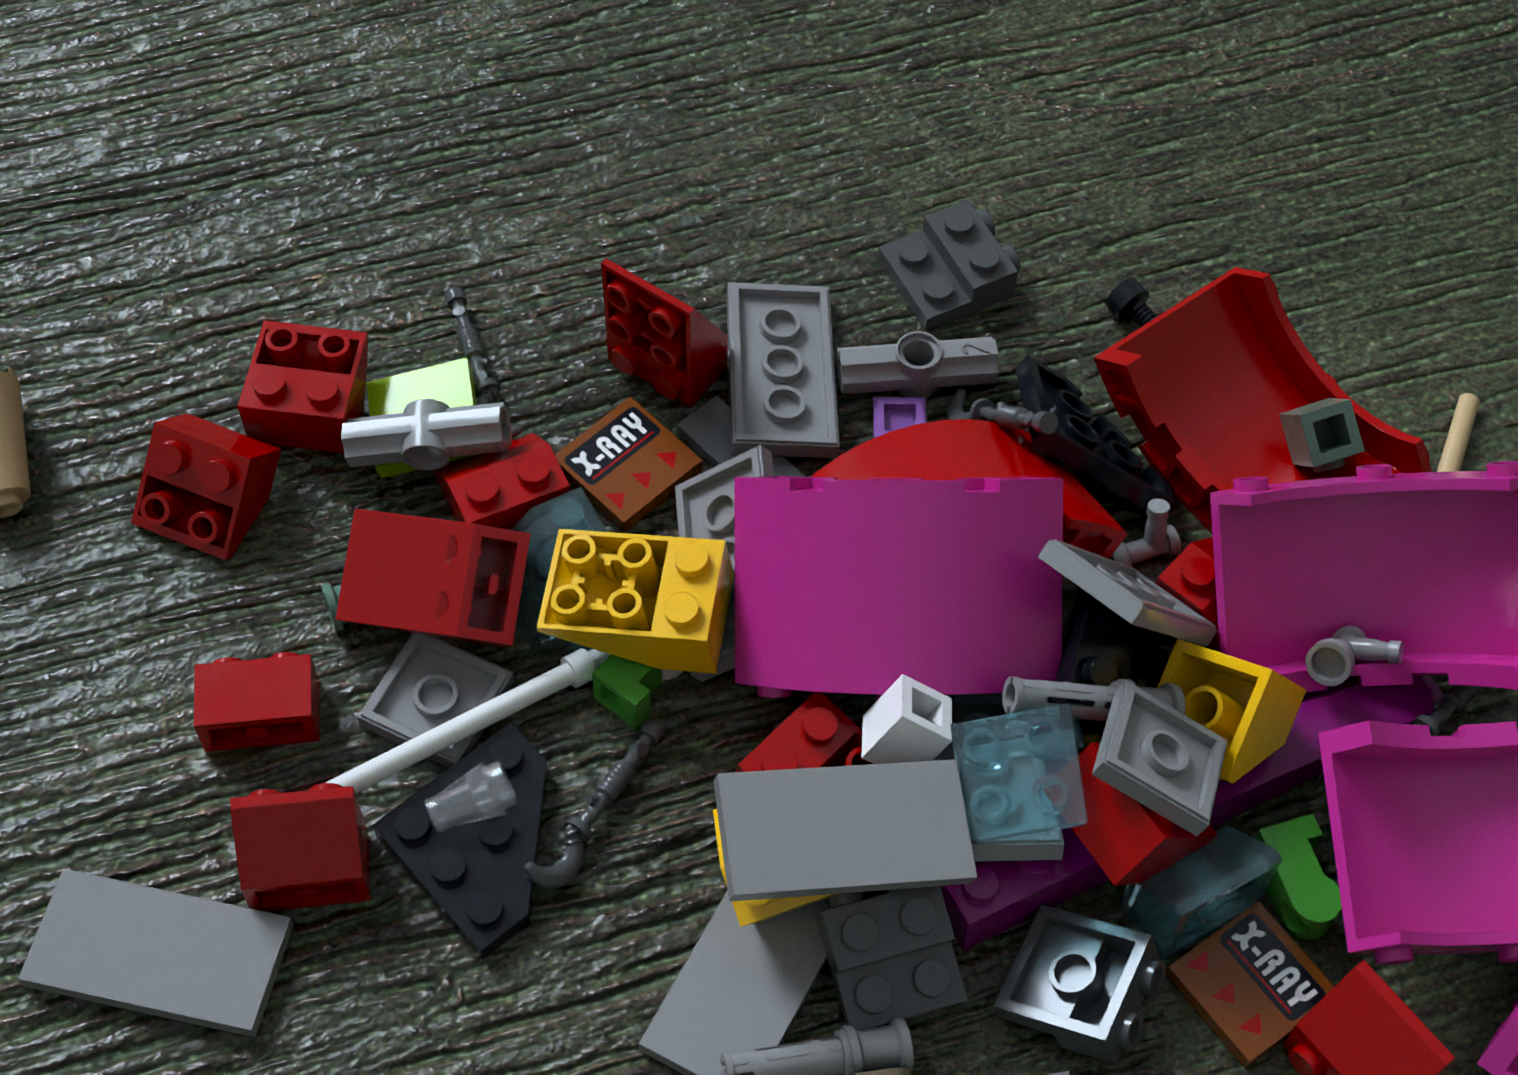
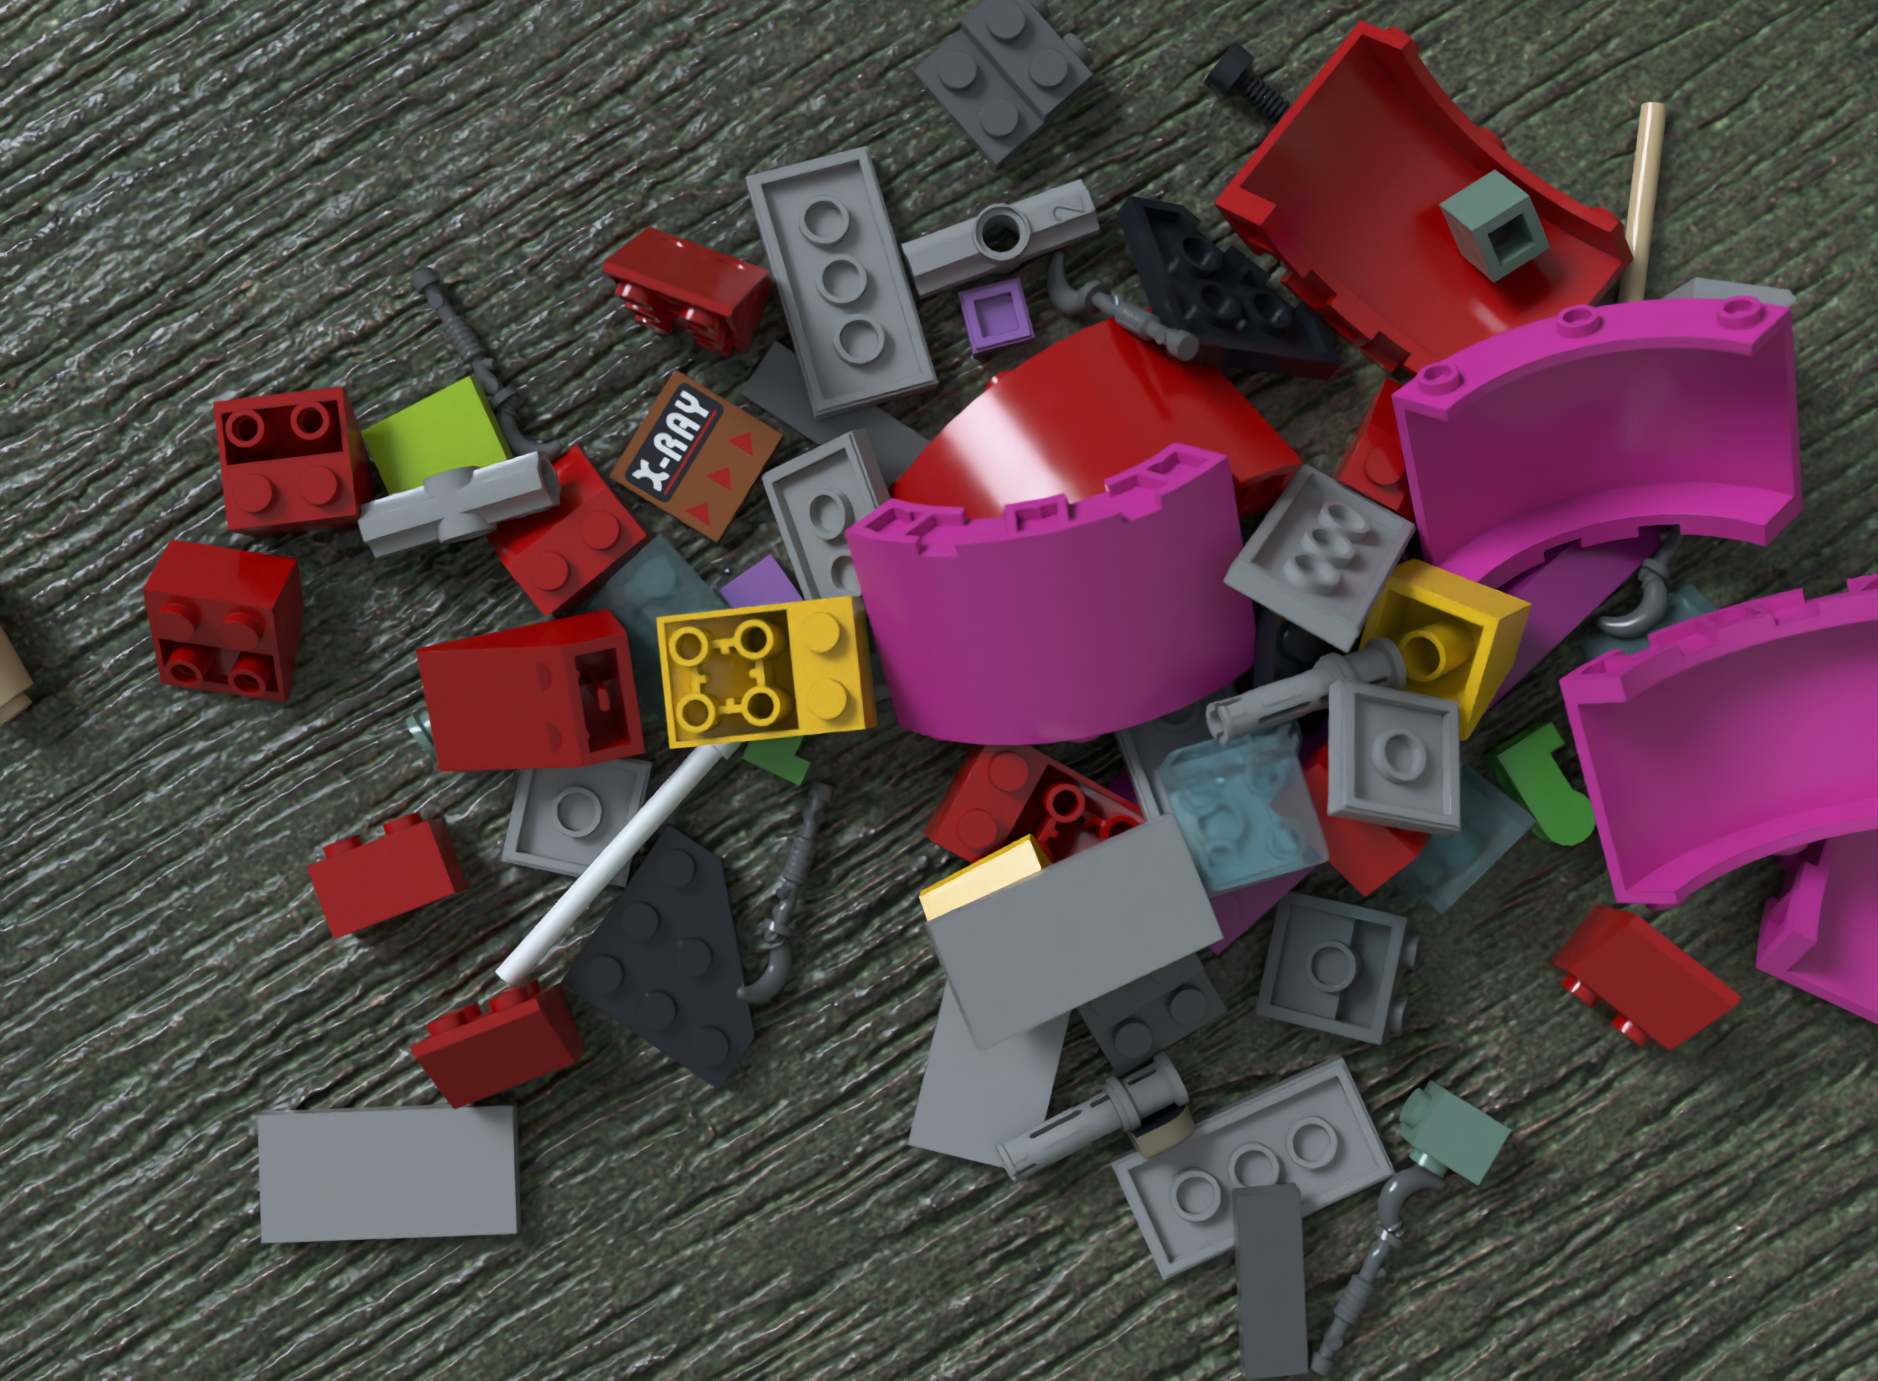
camera: 10 degrees left, 30 degrees up
clear cone [424,760,518,832] -> none
white brick [861,674,952,764] -> none
light grey piece [1110,498,1181,567] -> none
tile [1165,901,1334,1069] -> none
light grey piece [1305,625,1404,686] -> none

